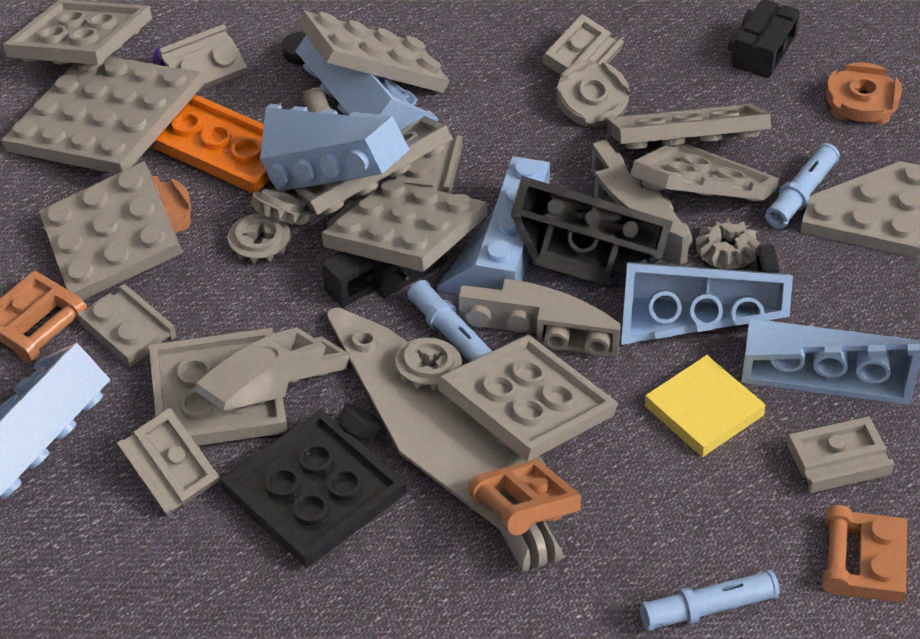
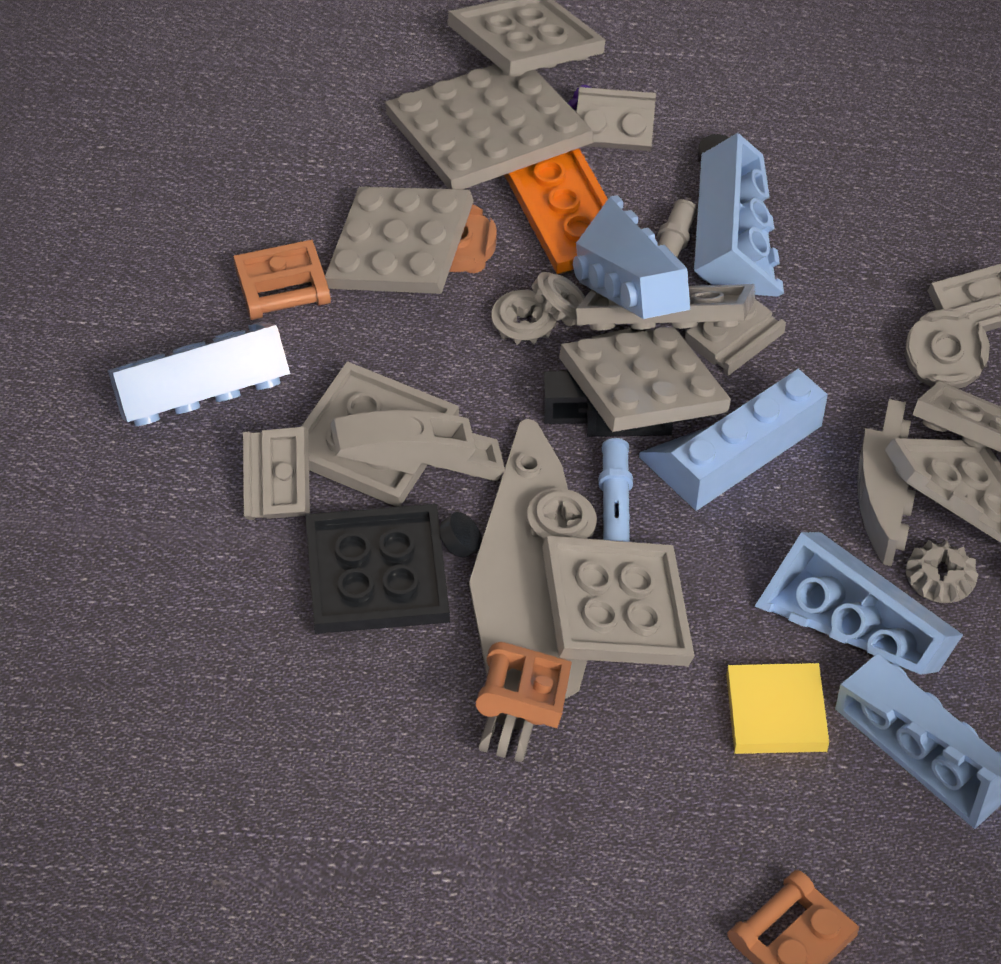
camera: 35 degrees right, 5 degrees up
light grey plate [78,284,176,368] -> none
light grey plate [298,11,450,93] -> none
light grey slope [459,278,621,357] -> none
black wedge [510,176,673,286] -> none
light blue pin [640,570,780,631] -> none
black tile [755,243,780,273] -> none
light grey plate [787,416,894,493] -> none

